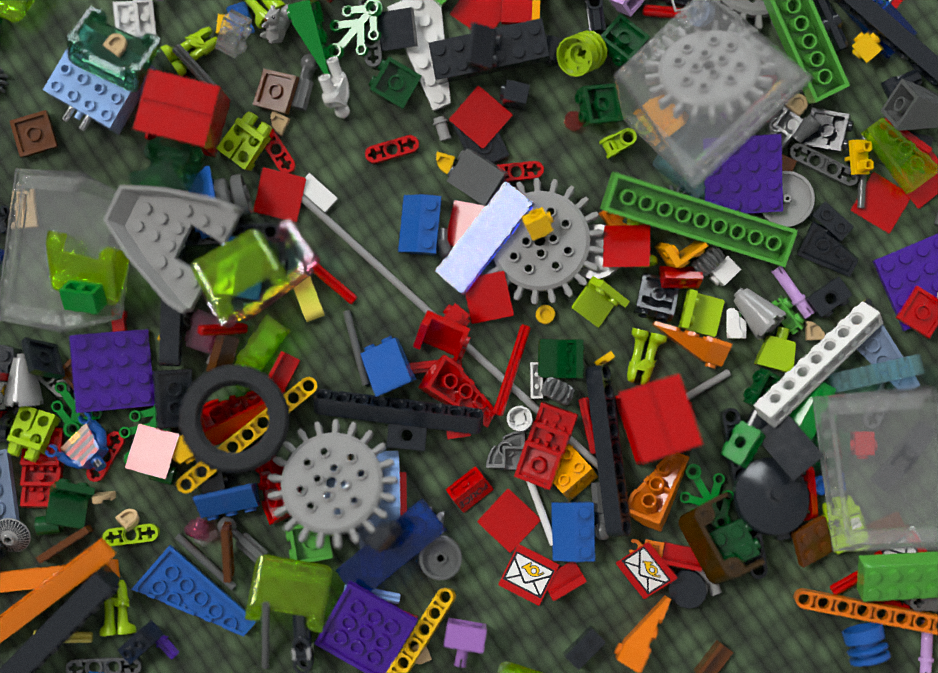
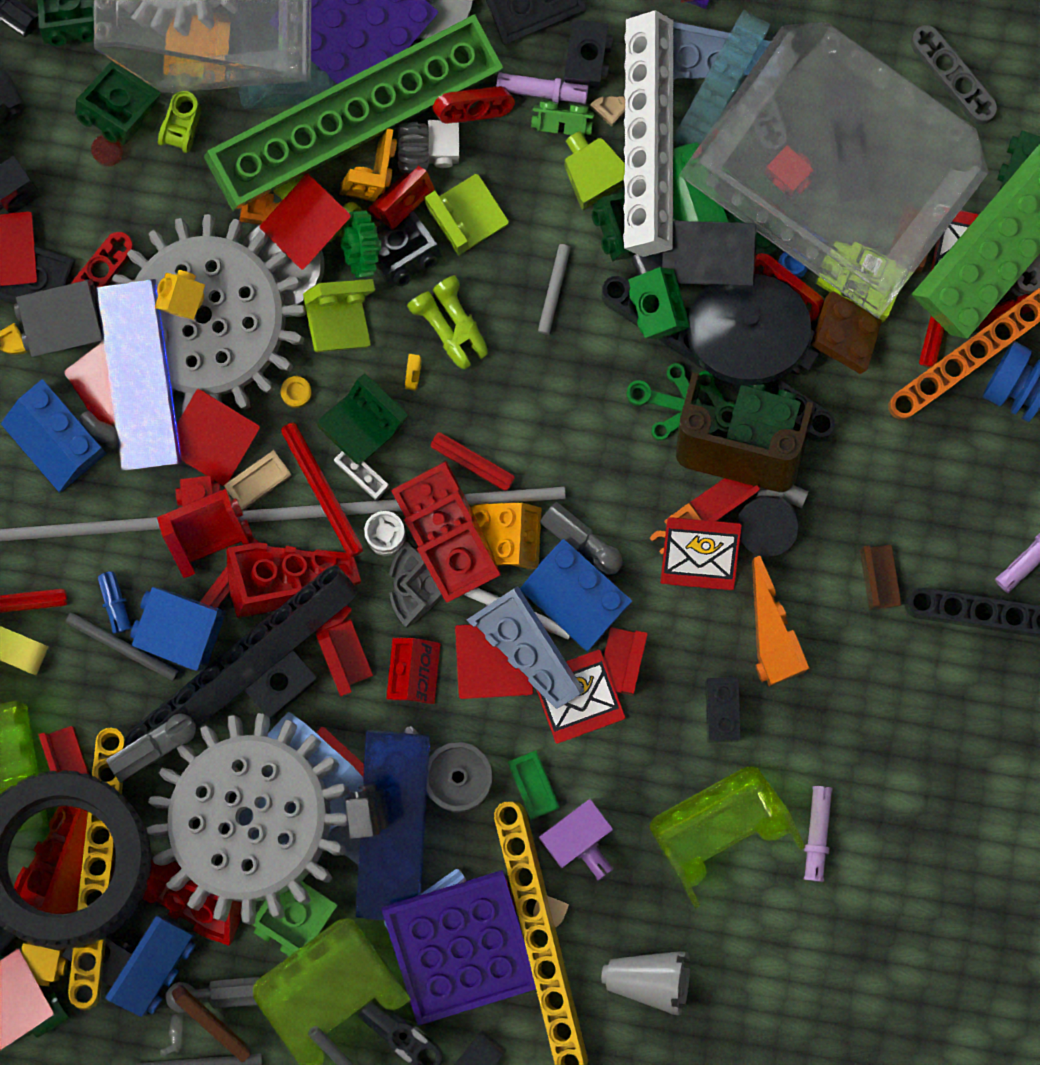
camera: 45 degrees left, 5 degrees down
clear pink cone [184,517,209,541] -> none
dark grey gear [541,377,575,405] -> none
lime wheel [556,30,607,77] -> none
black beam [586,364,631,538] -> none
red piece [614,374,703,465] -> none
orange wedge [628,452,689,532] -> none
orange wedge [652,321,732,369] -> none
white rock [727,308,746,339] -> none
light grey cone [734,288,787,341] -> none
none -> blue axle [98,571,132,634]
none -> dark grey piece [106,713,196,783]
none -> tan tile [224,450,292,511]
none -> red panel [316,619,373,697]
none -> green gear [341,210,381,278]
none -> red beam [433,86,515,124]
none -> sand blue wing [467,587,584,709]
none -> green tile [507,750,560,820]

